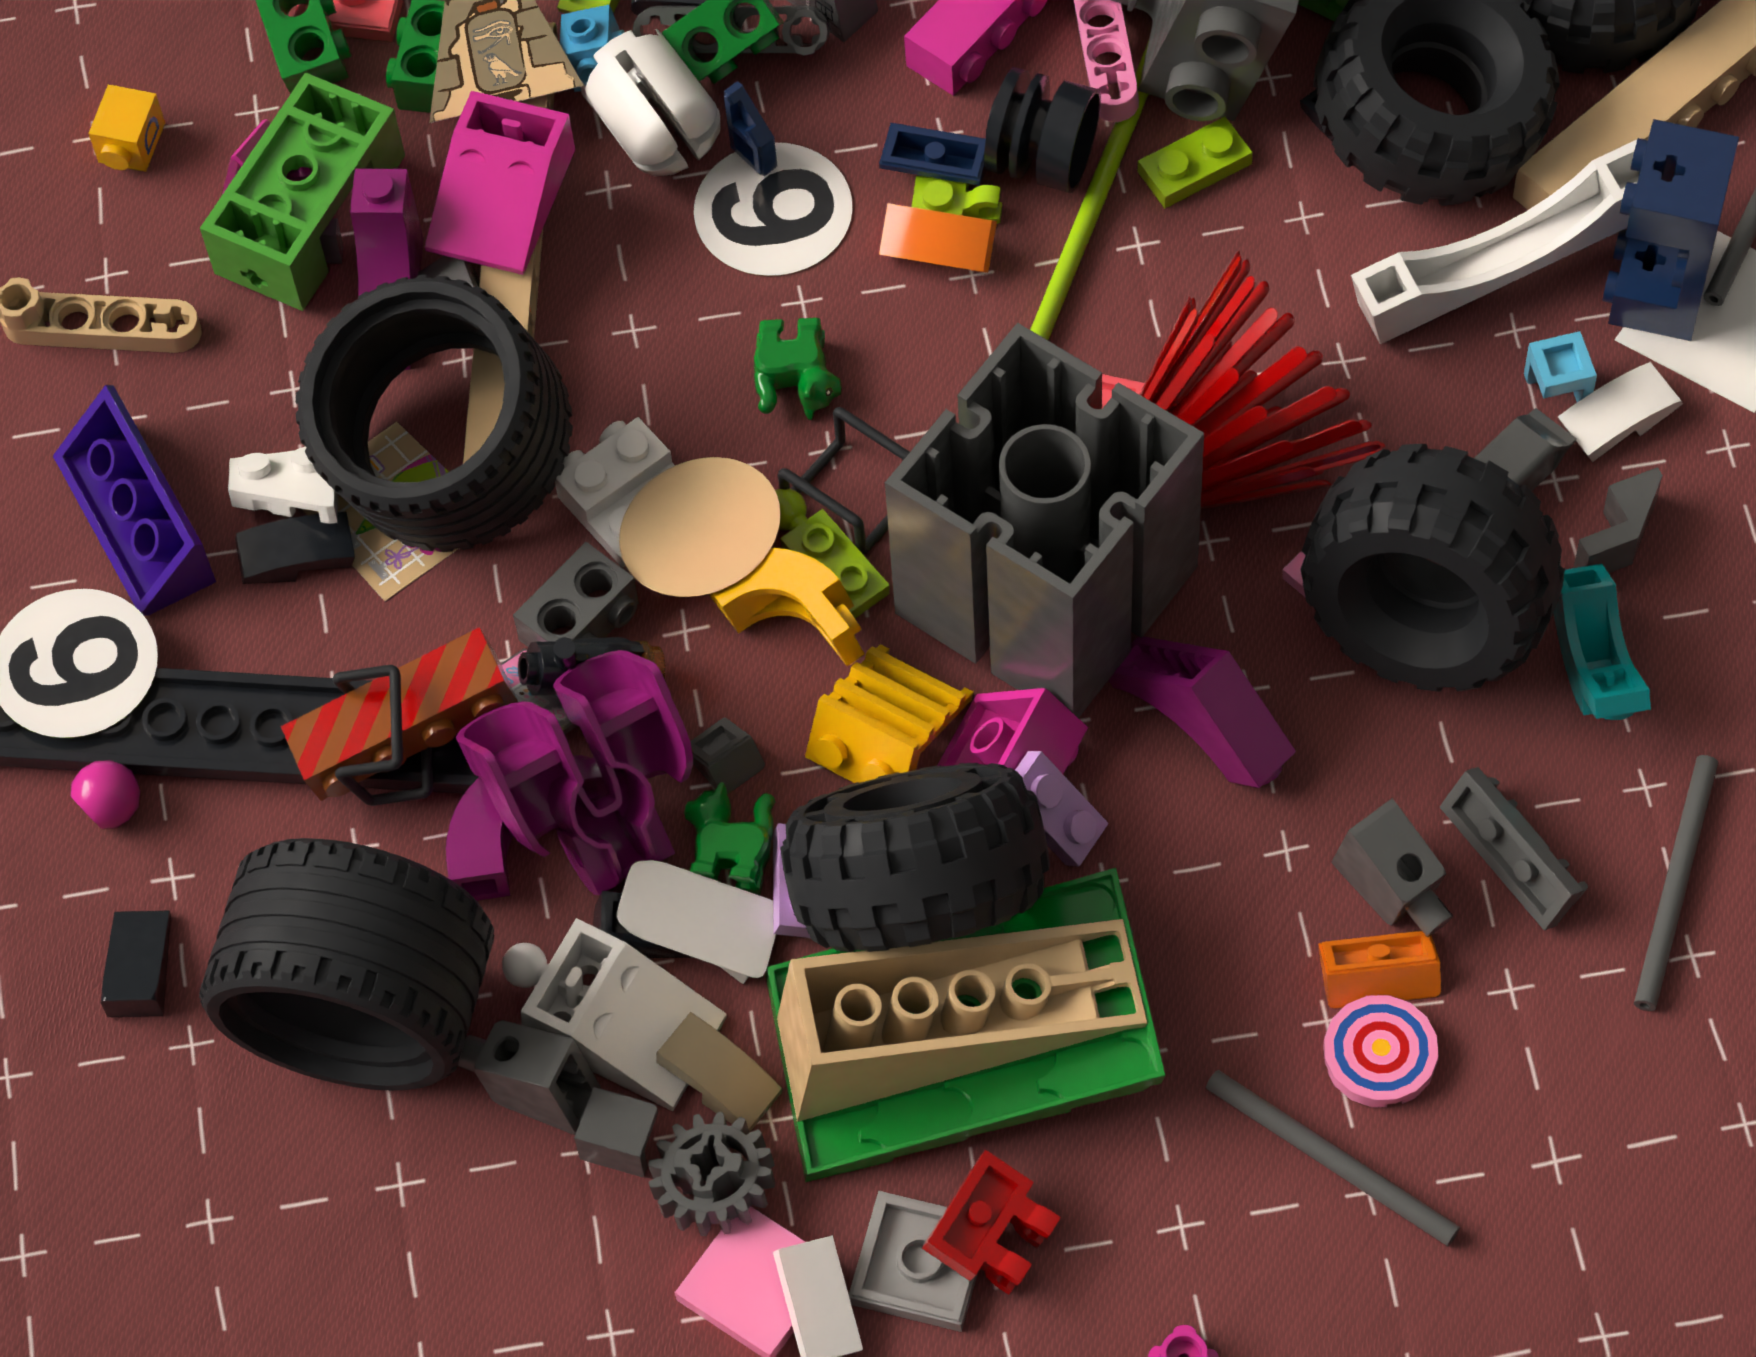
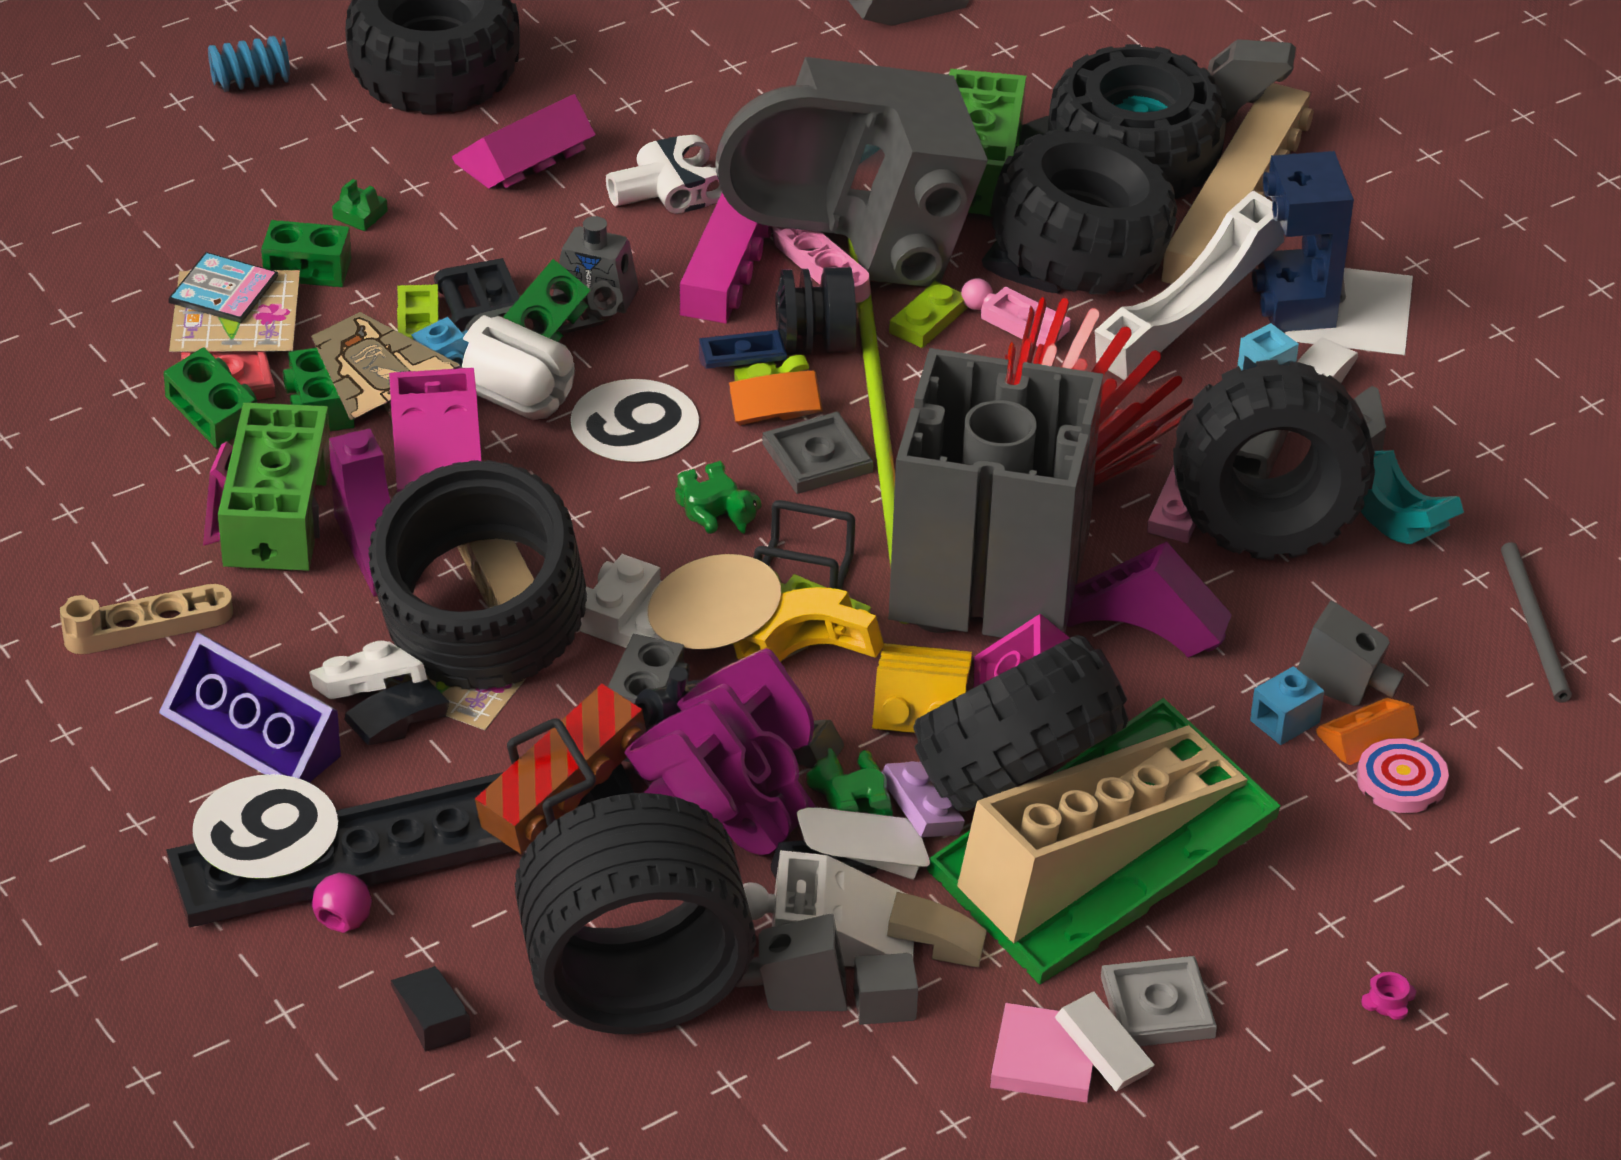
camera: 30 degrees left, 20 degrees down
yellow brick [88,84,165,172] -> none
dark grey gear [648,1112,776,1236] -> none
dark blue tile [724,81,777,176] -> none
red plate [922,1150,1061,1295] -> none
dark grey piece [1206,1070,1460,1247] -> none
dark grey plate [1439,767,1588,931] -> none
none -> dark grey tile [762,412,873,494]
none -> bright pink plate [961,278,1071,347]
none -> dark azure brick [1250,666,1324,745]

